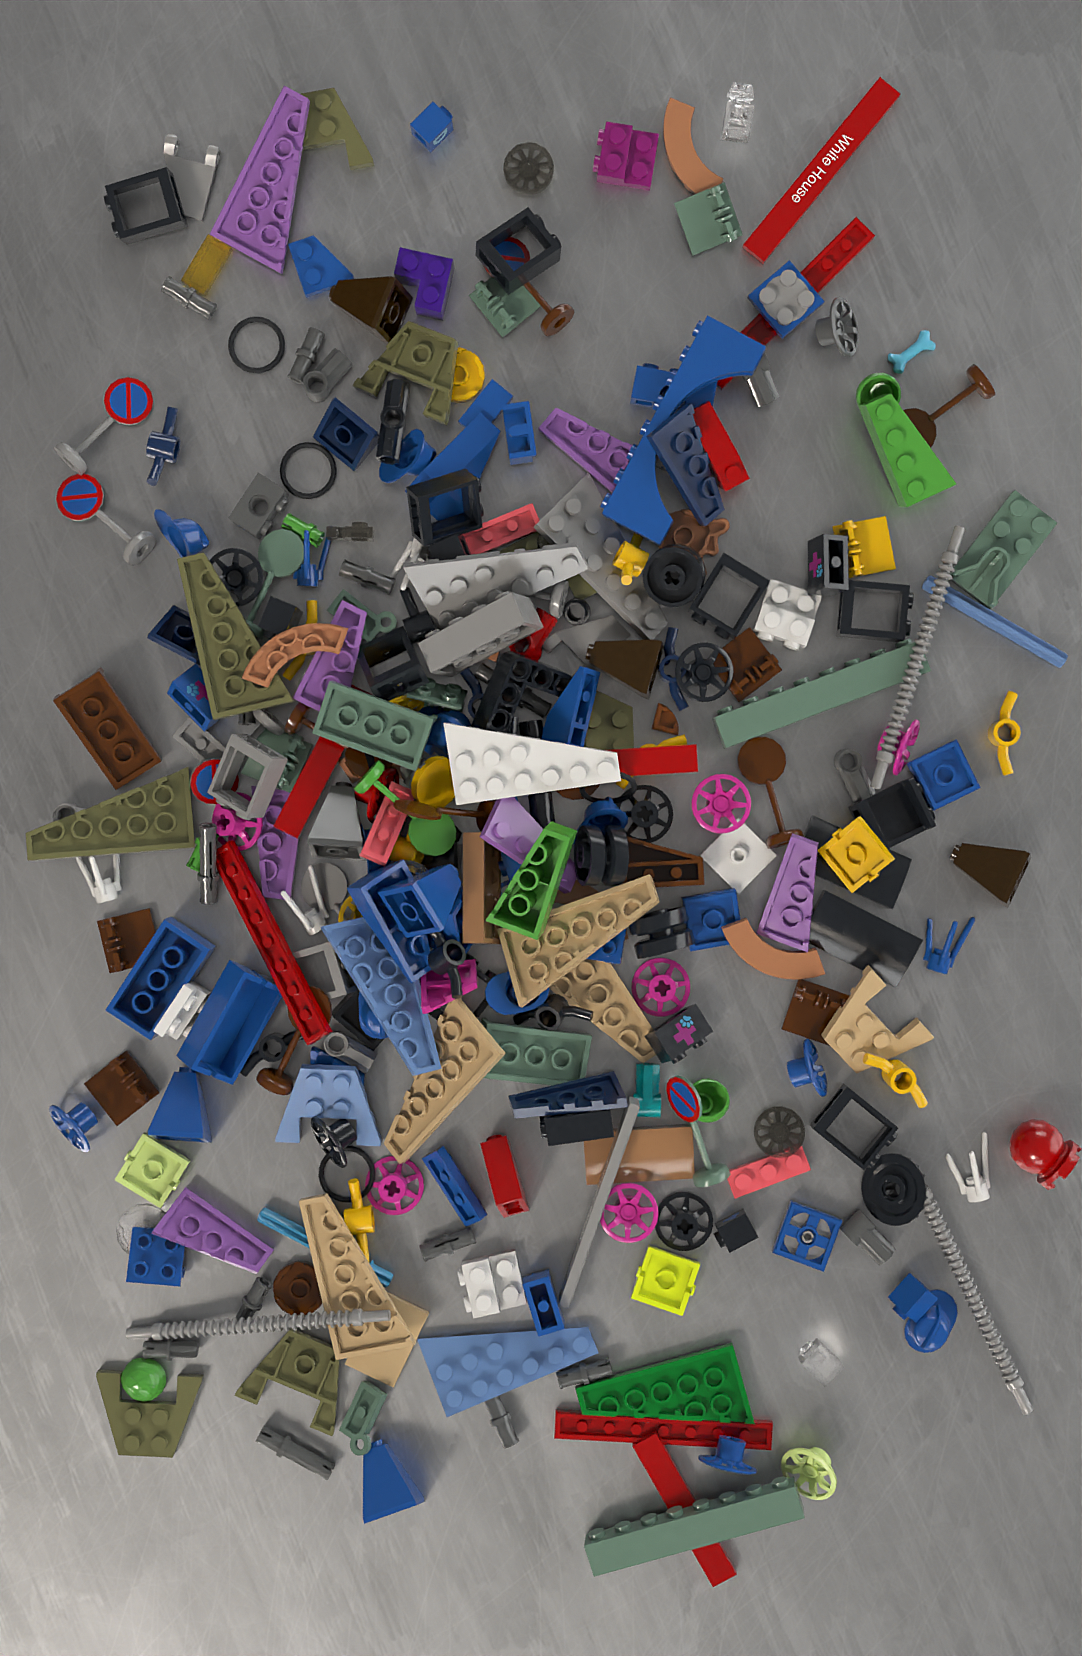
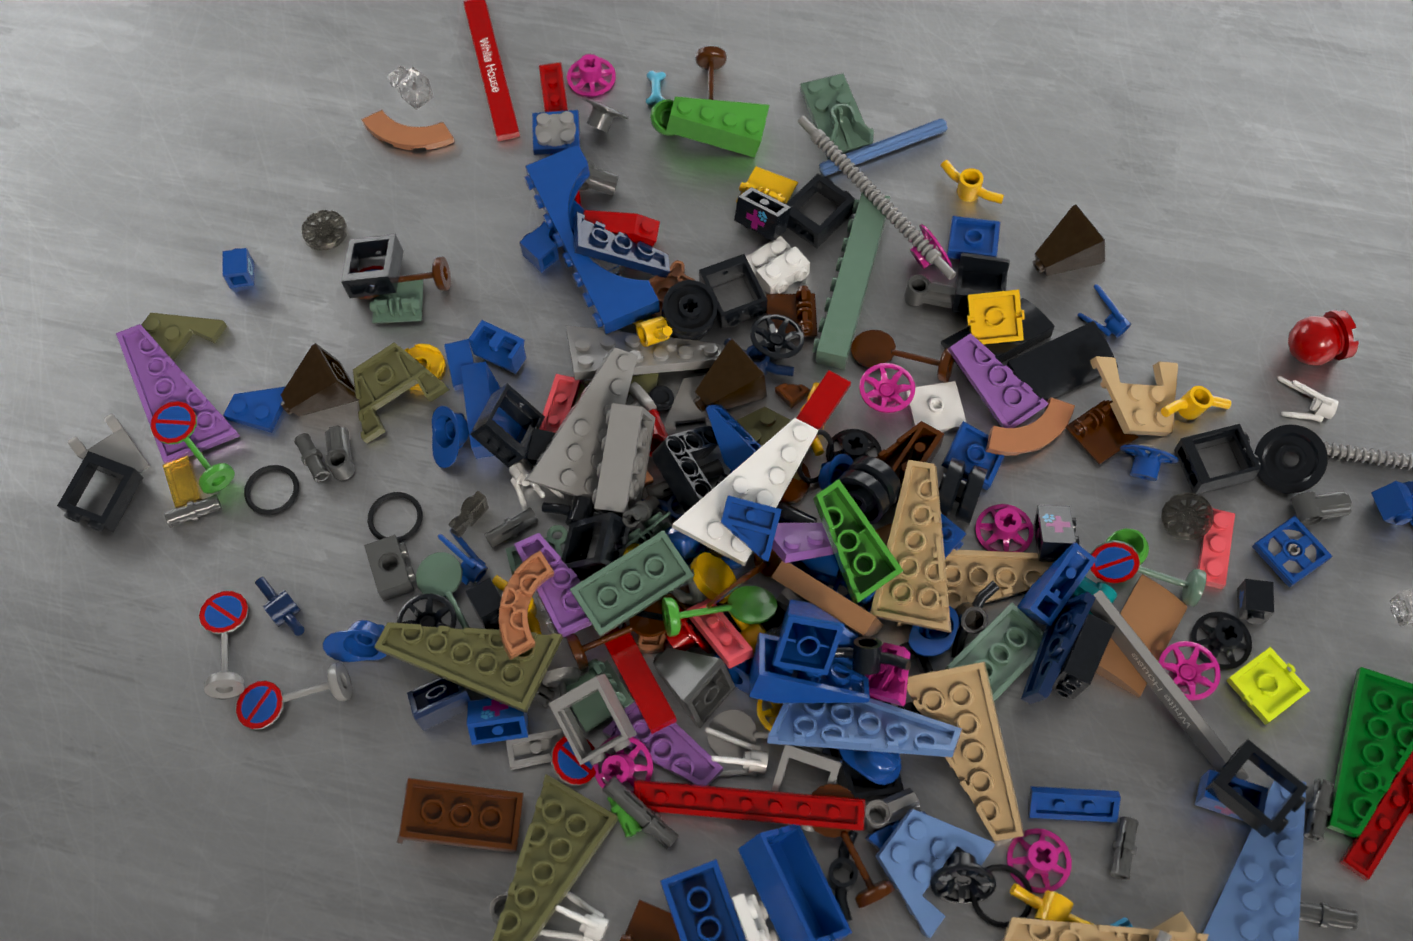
camera: 50 degrees left, 25 degrees down
bright green pin [281,513,325,548] -> none
dark blue slope [313,397,379,471] -> none
black piece [376,379,411,465] -> none
dark purple brick [394,247,455,321] -> none
white plate [458,1249,527,1319] -> none
red slope [480,1135,530,1218] -> none
medium lavender wing [538,408,632,493] -> none
magenta plate [593,121,659,191] -> none
sand green hinge [674,182,743,256] -> none
none -> piece [151,401,235,494]
none -> dark pink wheel [567,54,616,97]
none -> dark grey pin [622,496,660,528]
none -> blue wing [720,495,782,562]
none -> blue slope [1017,542,1097,626]
none -> black window [1205,739,1309,838]

